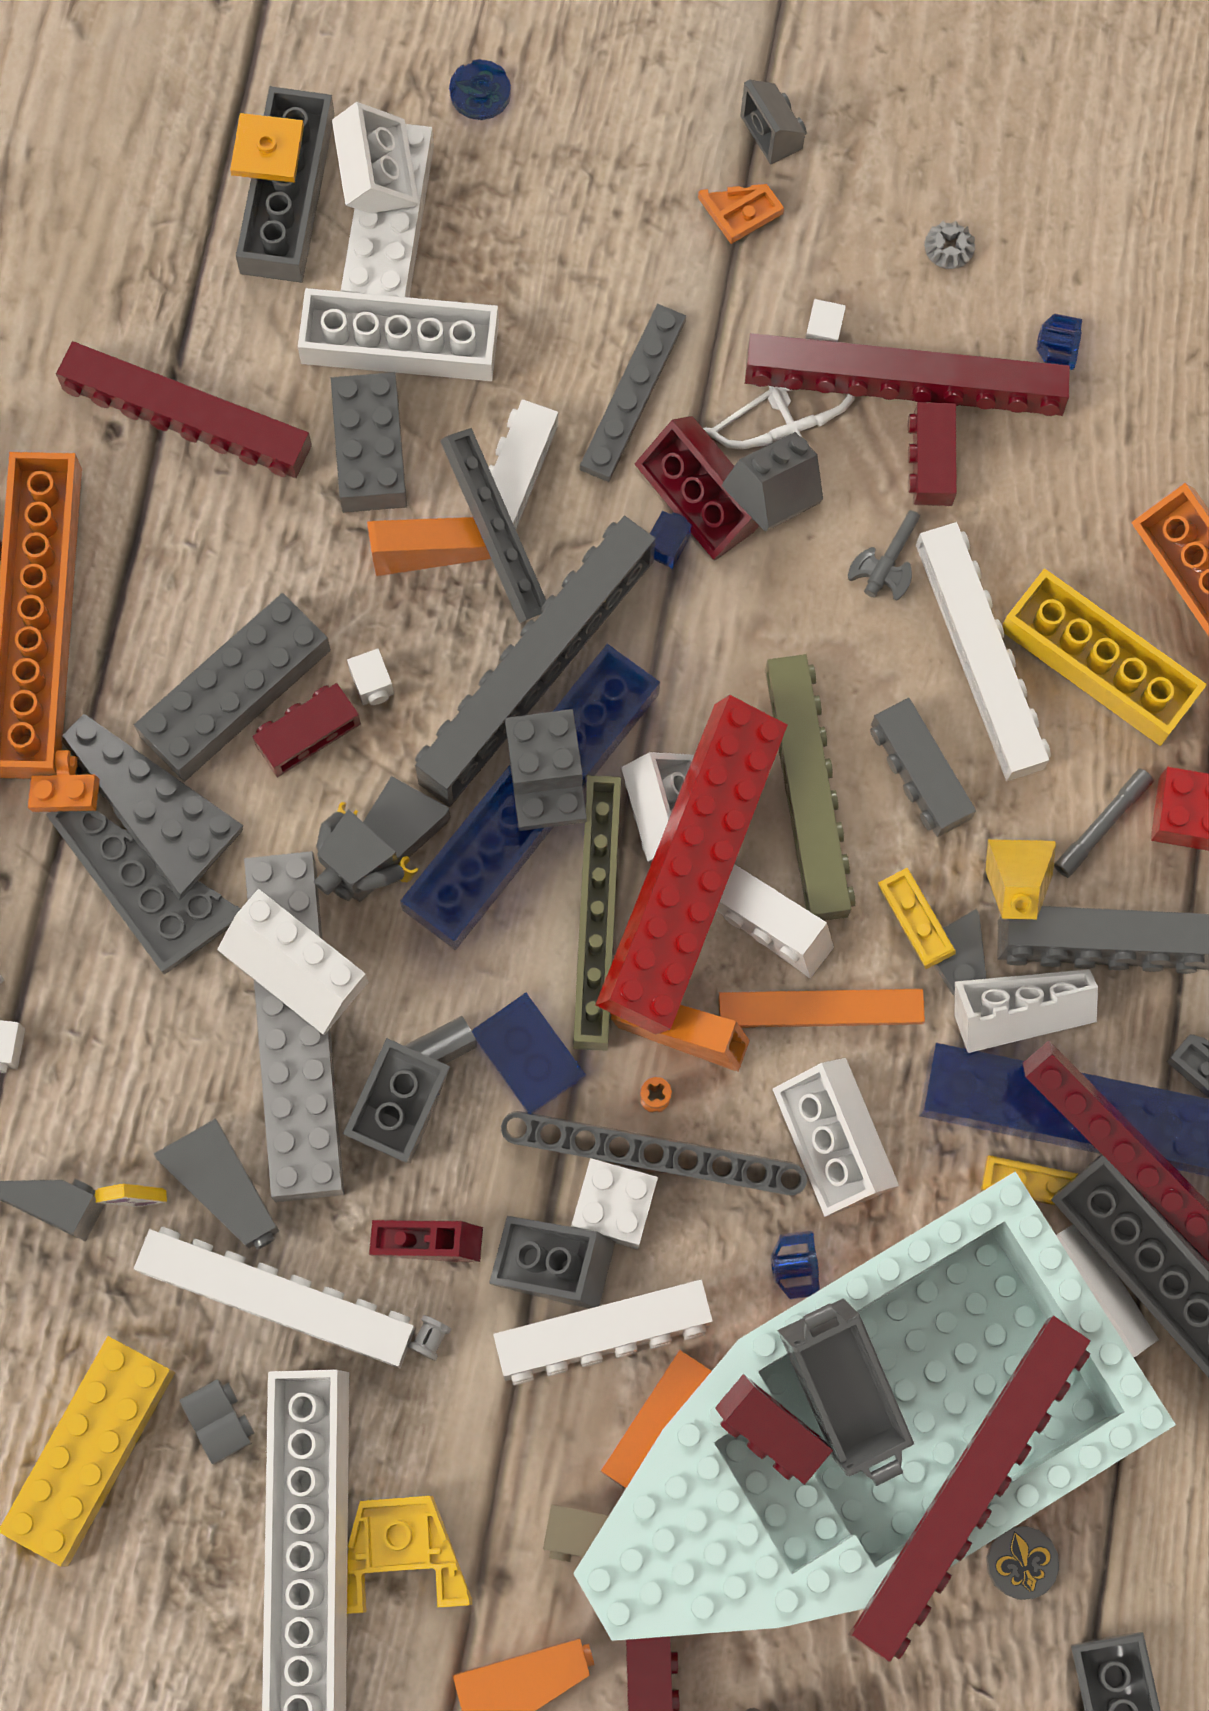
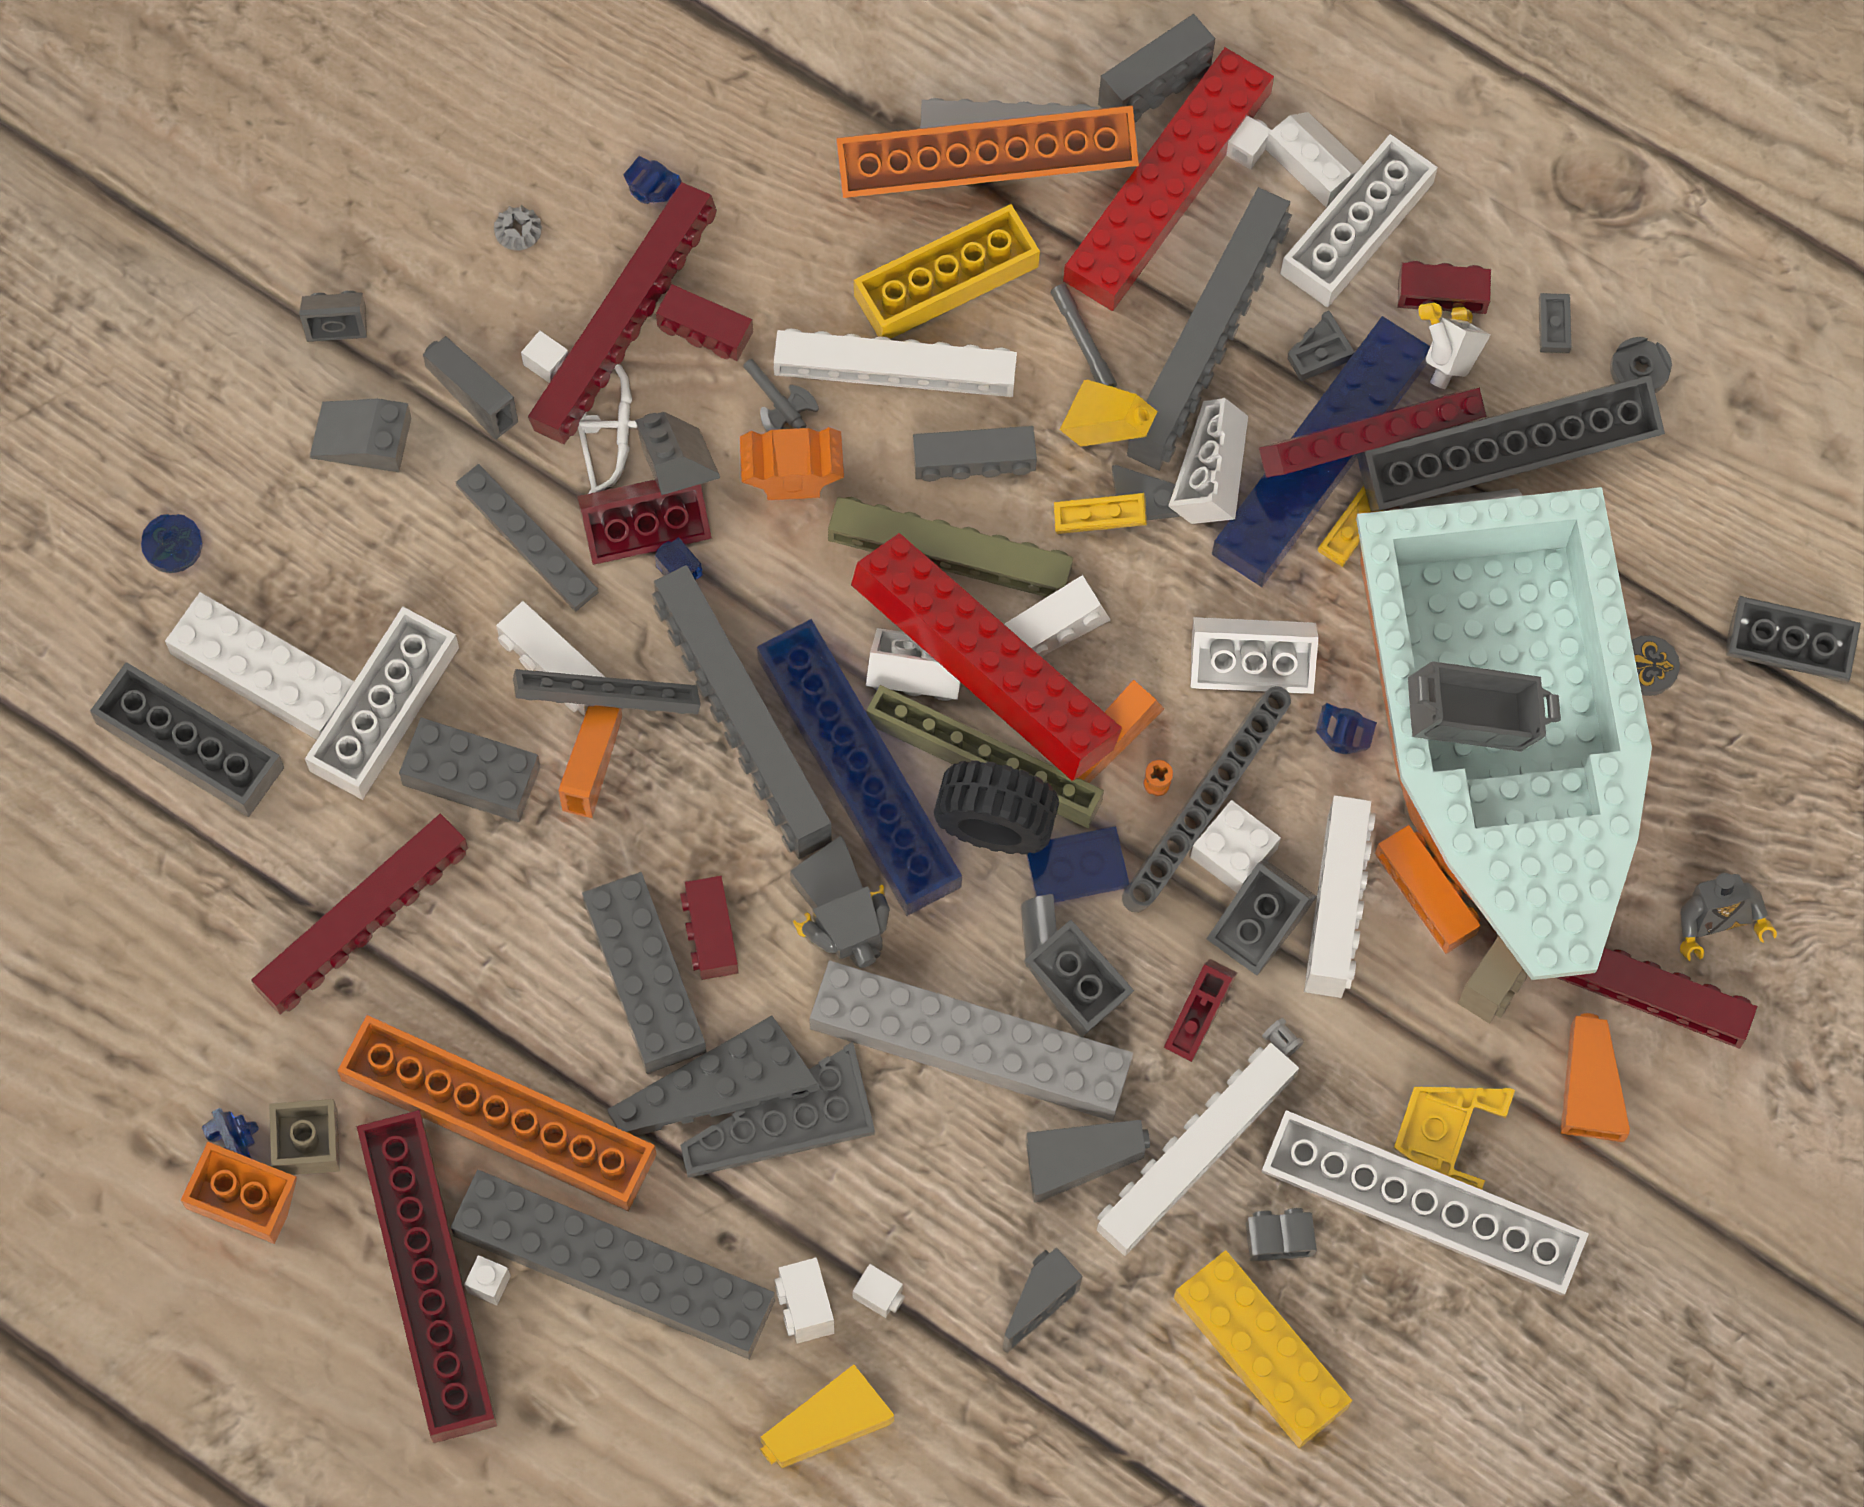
camera: 65 degrees left, 5 degrees down
orange plate [28,750,100,812] -> none
yellow tile [95,1183,167,1207] -> none
white slope [217,889,369,1035] -> none
light orange plate [230,113,304,183] -> none
white slope [332,102,419,213] -> none
white brick [347,649,394,705] -> none
dark grey bracket [505,709,587,831] -> none
orange wing [698,184,784,244] -> none
dark red brick [715,1374,833,1485] -> none
orange tile [719,989,925,1028] -> none
dark red brick [848,1315,1091,1662] -> none
none -> dark grey slope [310,399,412,473]
none -> dark grey slope [423,336,518,440]
none -> orange slope [740,427,844,500]
none -> black tyre [934,760,1059,855]

